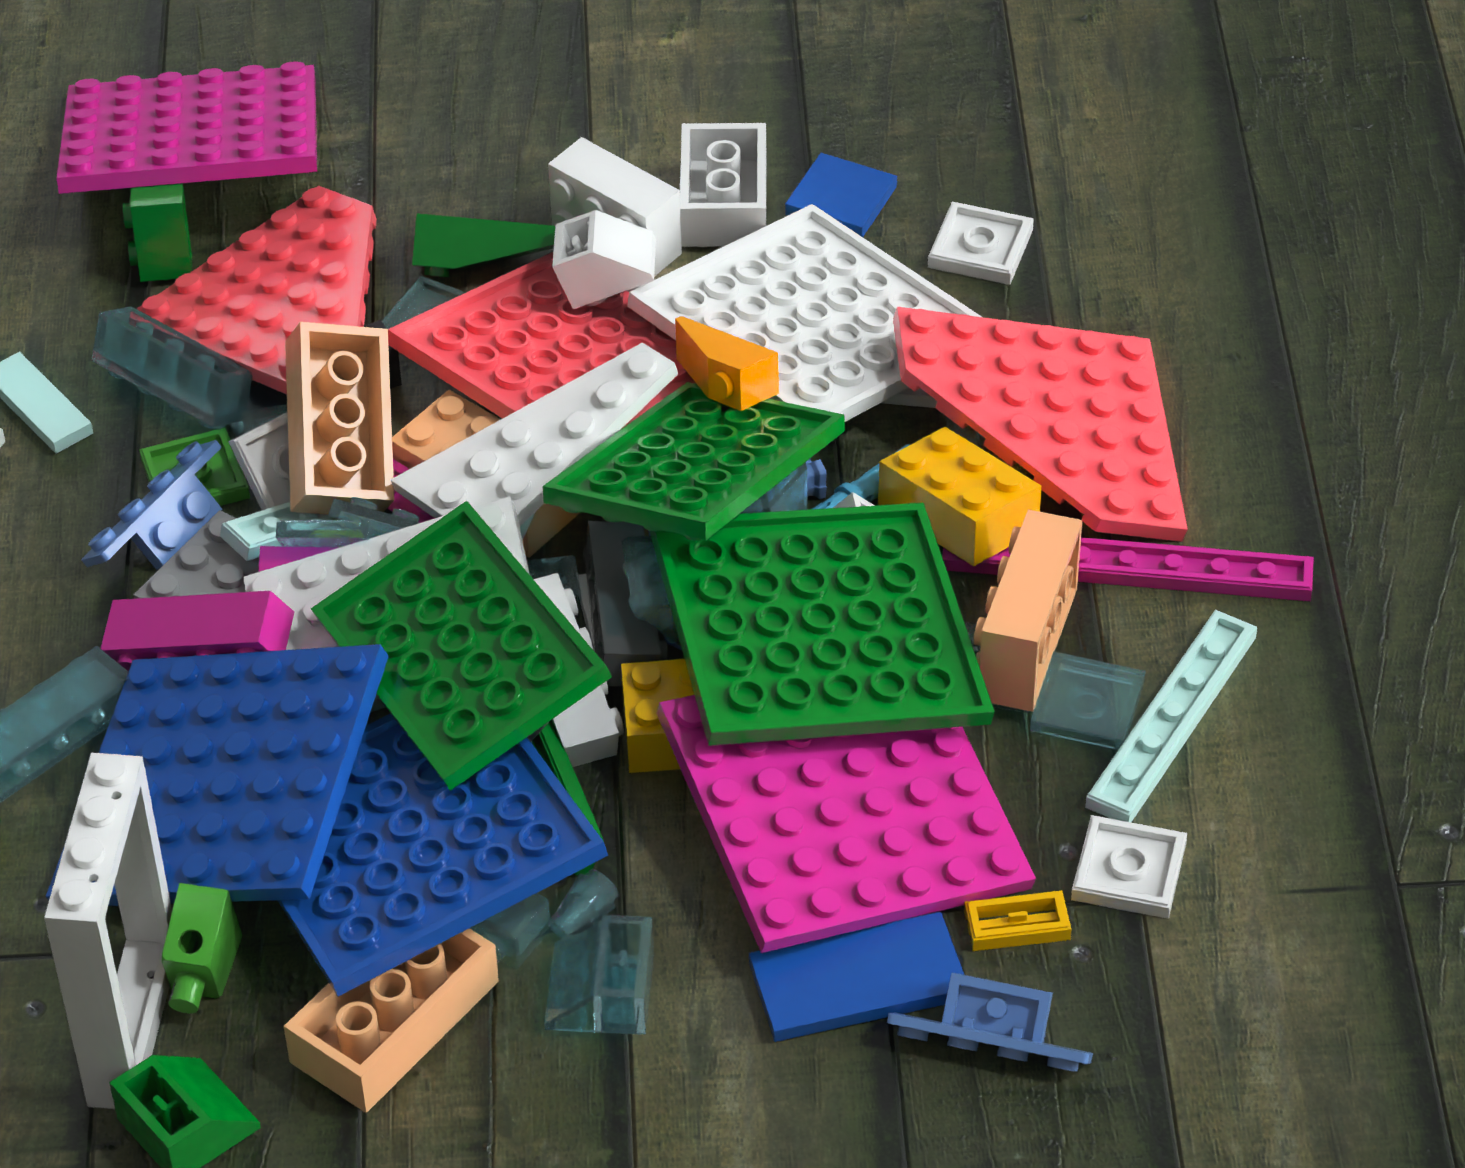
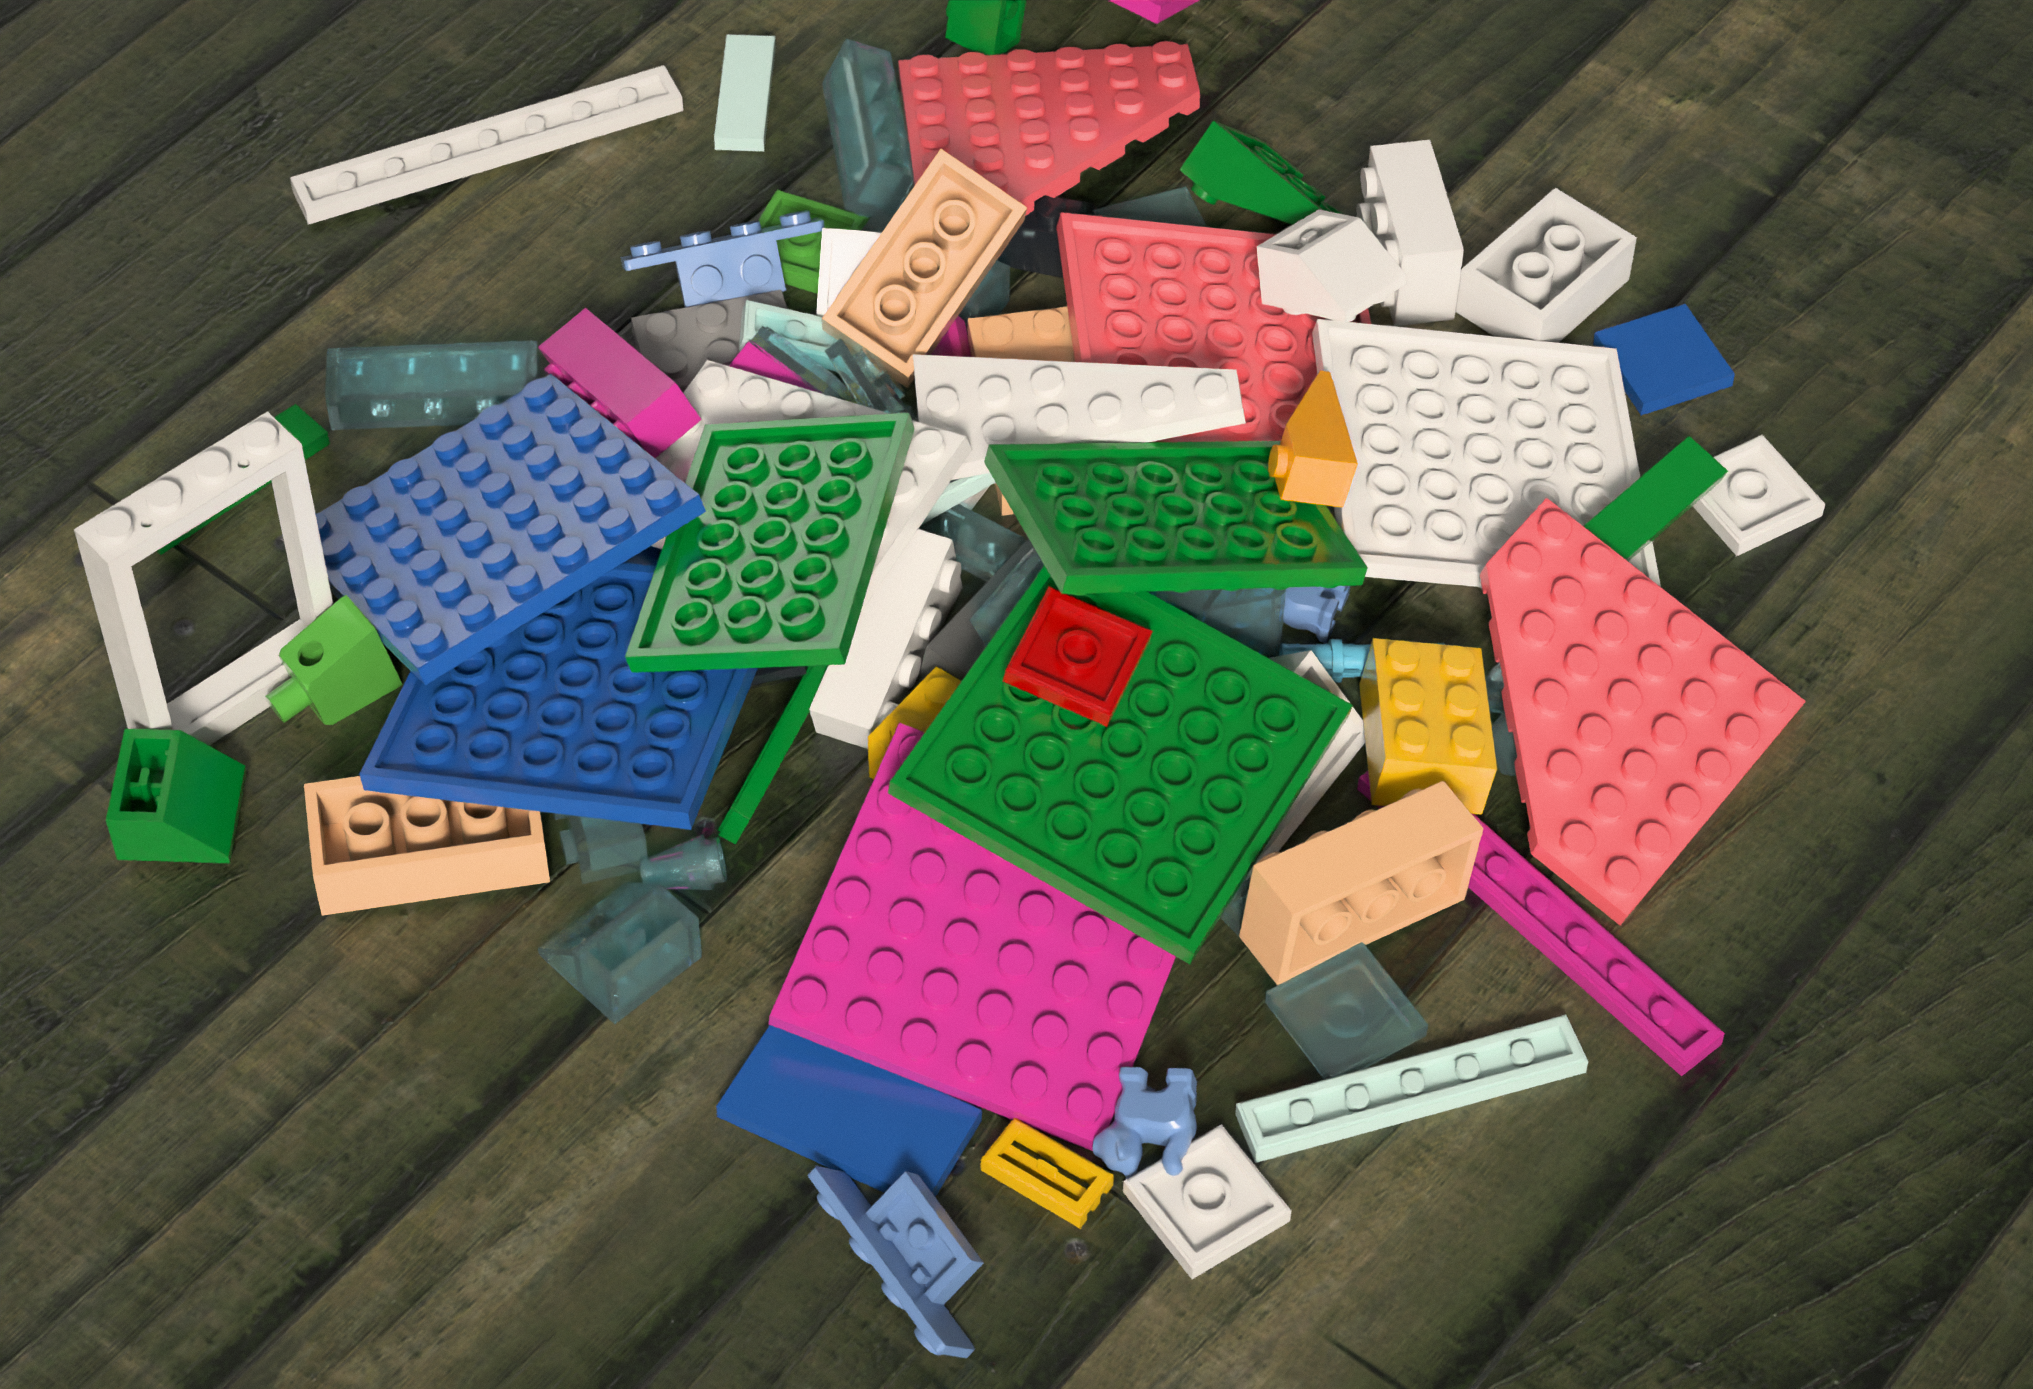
camera: 40 degrees right, 5 degrees up
none -> red tile [1003,587,1153,727]
none -> medium blue animal [1092,1067,1197,1179]
none -> green tile [1584,436,1728,562]

